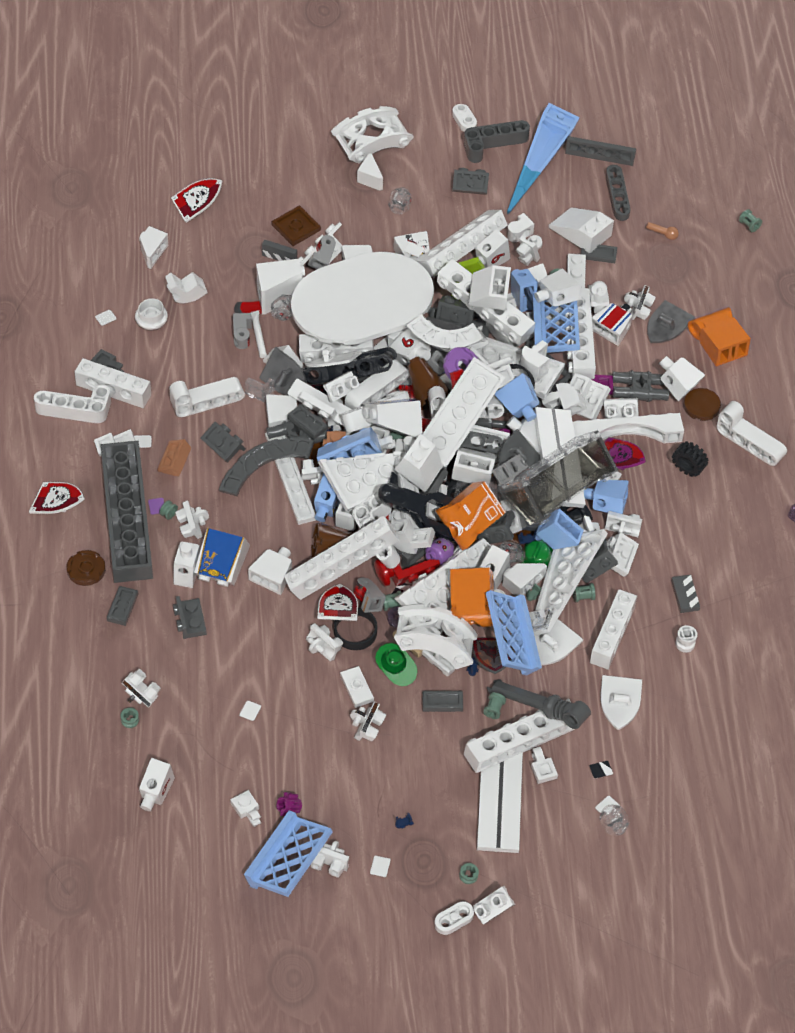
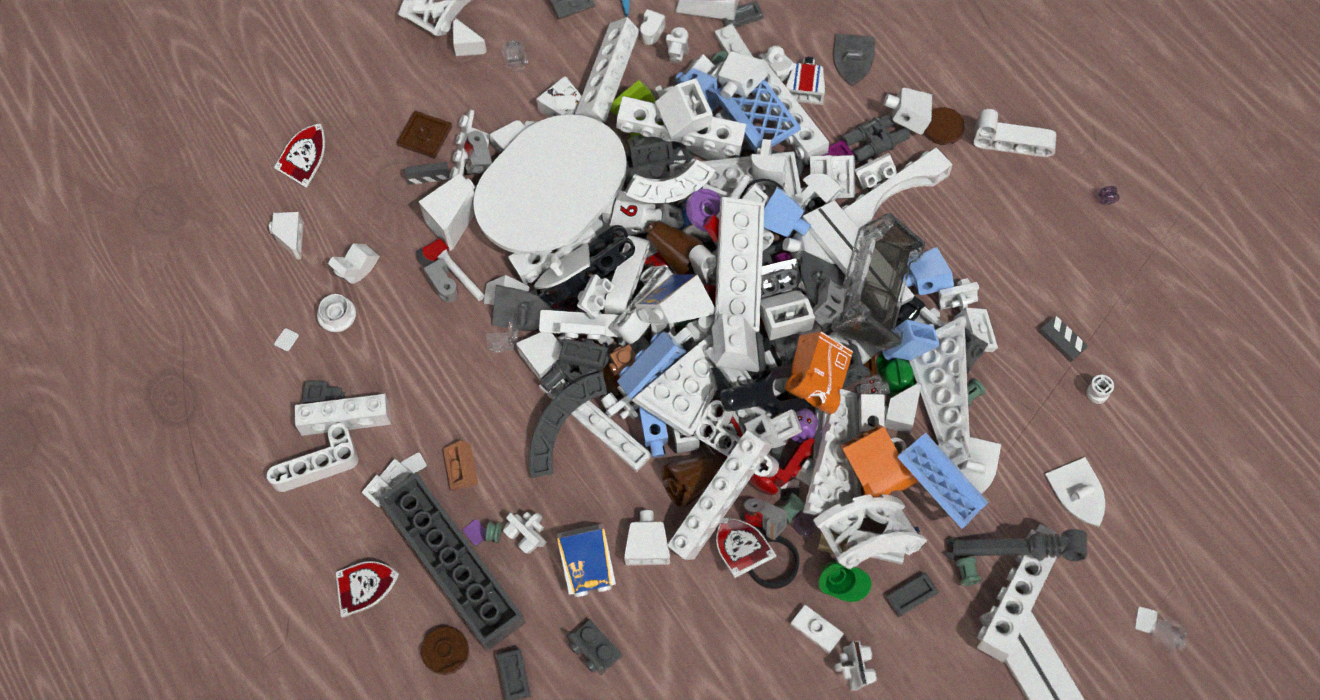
camera: 25 degrees left, 10 degrees up
white beam [169,377,245,417] -> none
white torso [174,542,200,588] -> none
dark grey bracket [201,422,246,463] -> none
clear head [271,294,293,321] -> none
white hips [306,623,343,661] -> none
shield [473,637,513,674] -> none
white torso [475,229,510,268] -> none
dark blue piece [518,530,537,544] -> none
sand green piece [526,584,541,601] -> none
white plate [531,747,558,784] -> none
black sticker [589,761,613,779] -> none
white brick [590,589,637,670] -> none
shield [593,437,646,470] -> none
white hips [624,285,655,320] -> none
black tyre [672,441,709,477] -> none
orange piece [688,307,751,367] -> none

